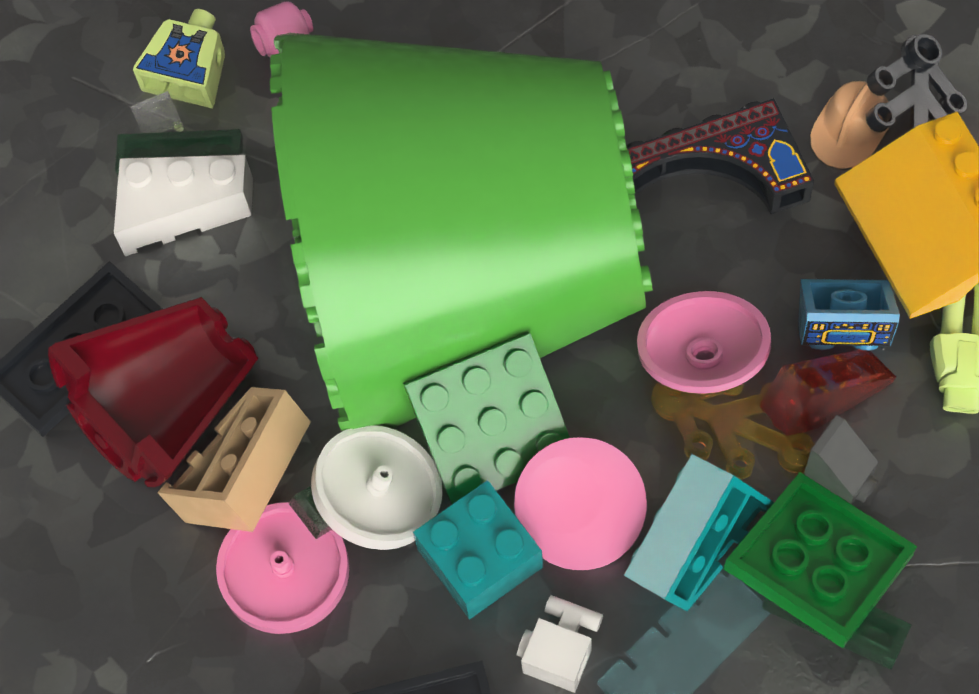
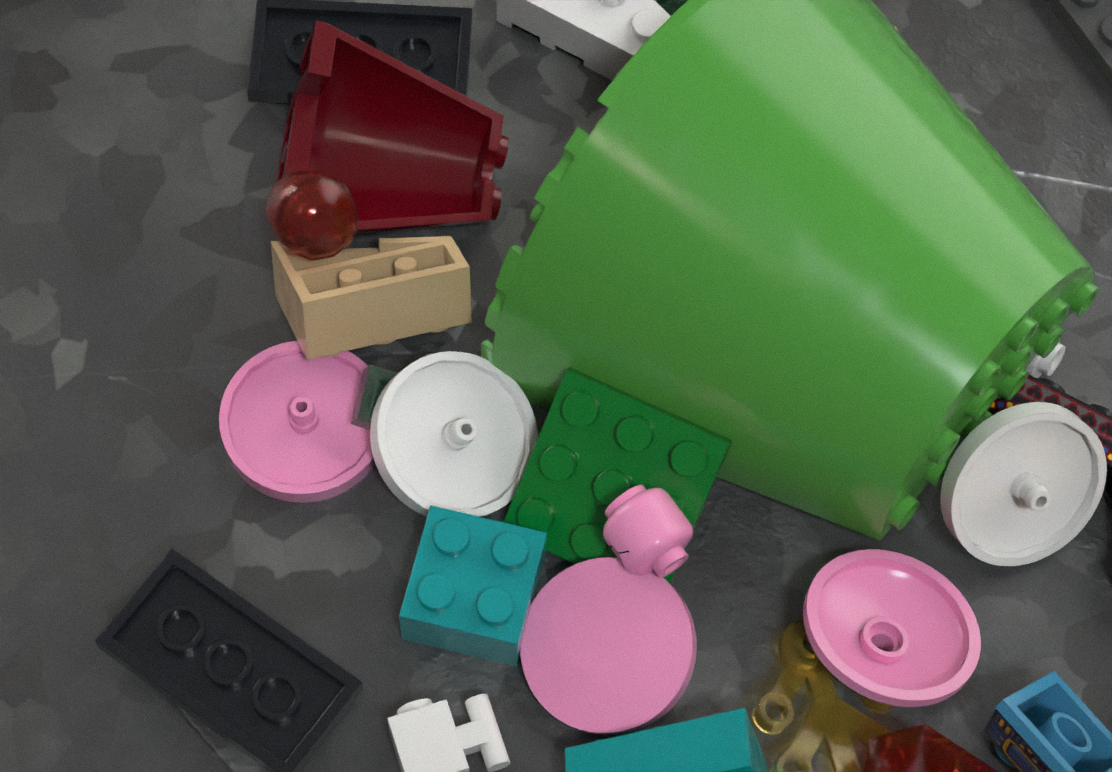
camera: 40 degrees right, 0 degrees up
none -> clear red hair [265,168,359,261]
none -> bright pink head [603,484,693,578]
none -> white piece [940,402,1107,566]

